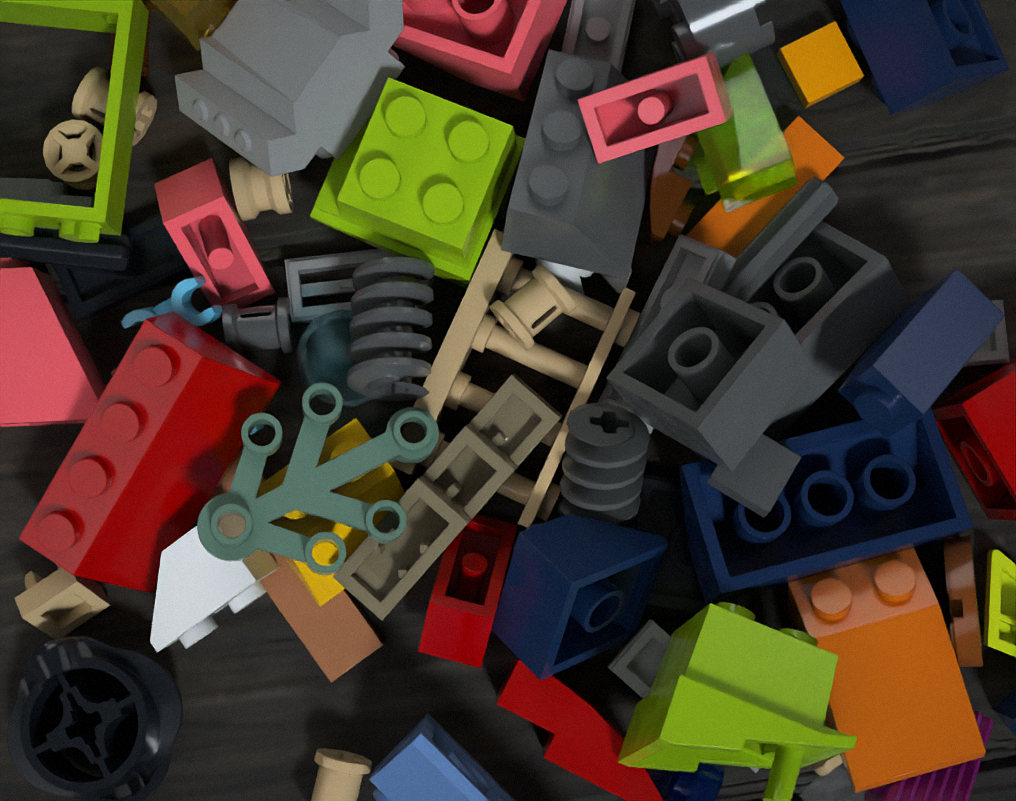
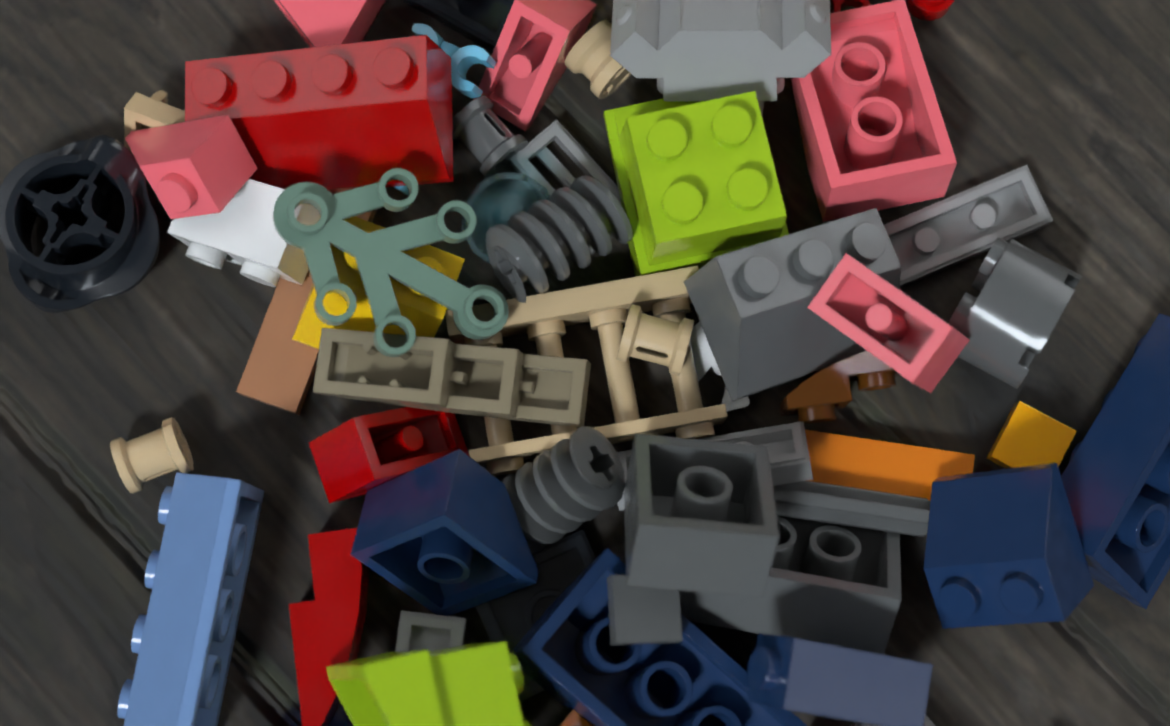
camera: 55 degrees right, 5 degrees down
clear neon green slope [693,52,798,213] -> none
none -> coral slope [125,115,258,219]
none -> dark blue slope [924,463,1094,629]

